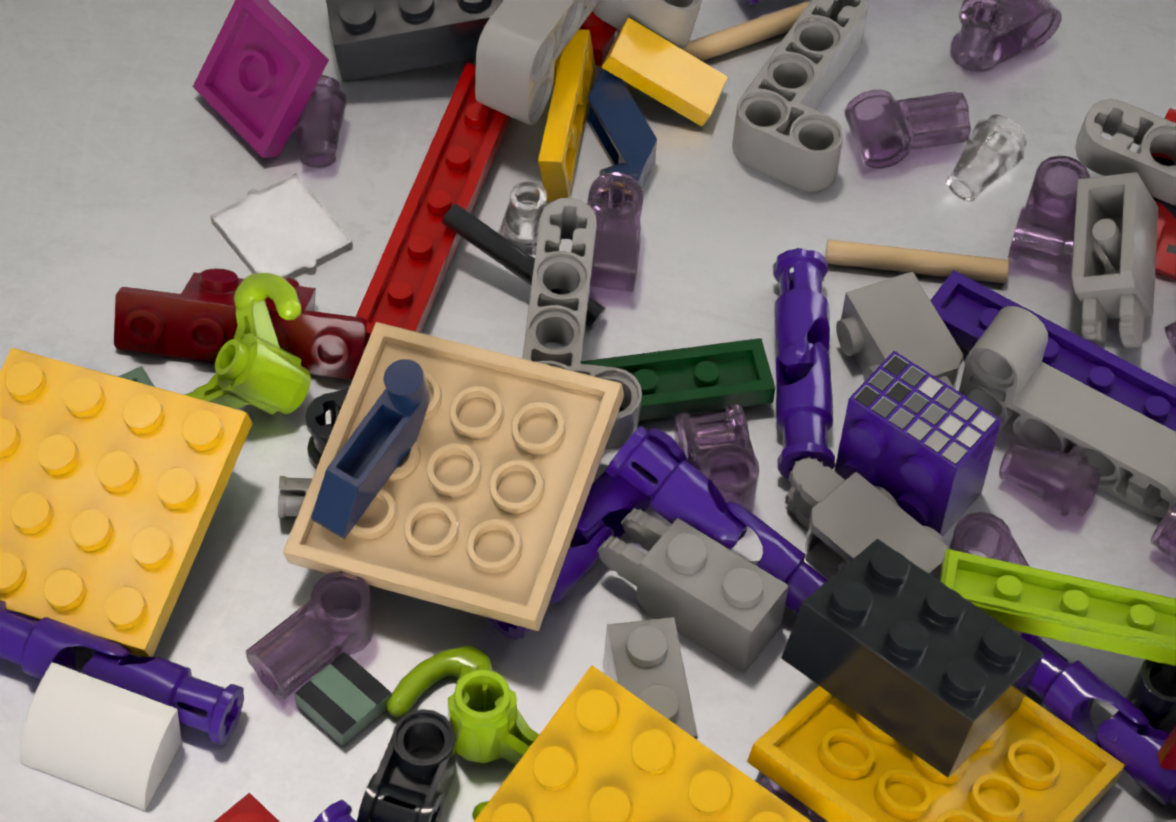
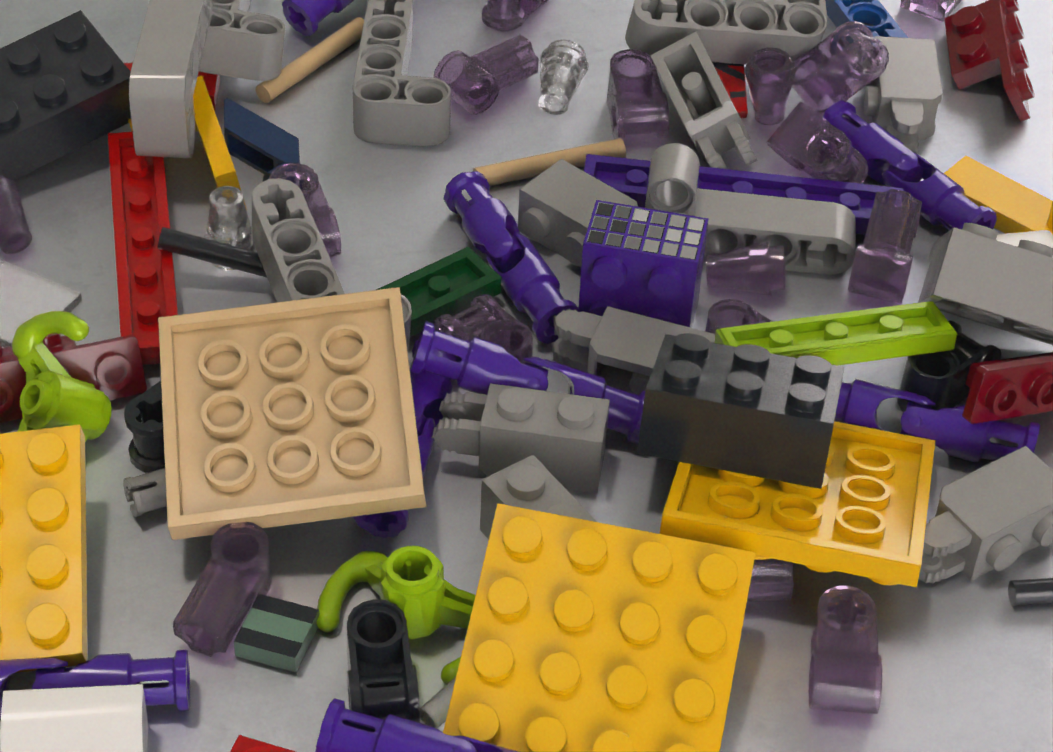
camera: 25 degrees left, 10 degrees down
dark blue piece [311,359,430,539] -> none
yellow tile [601,17,728,127] -> none

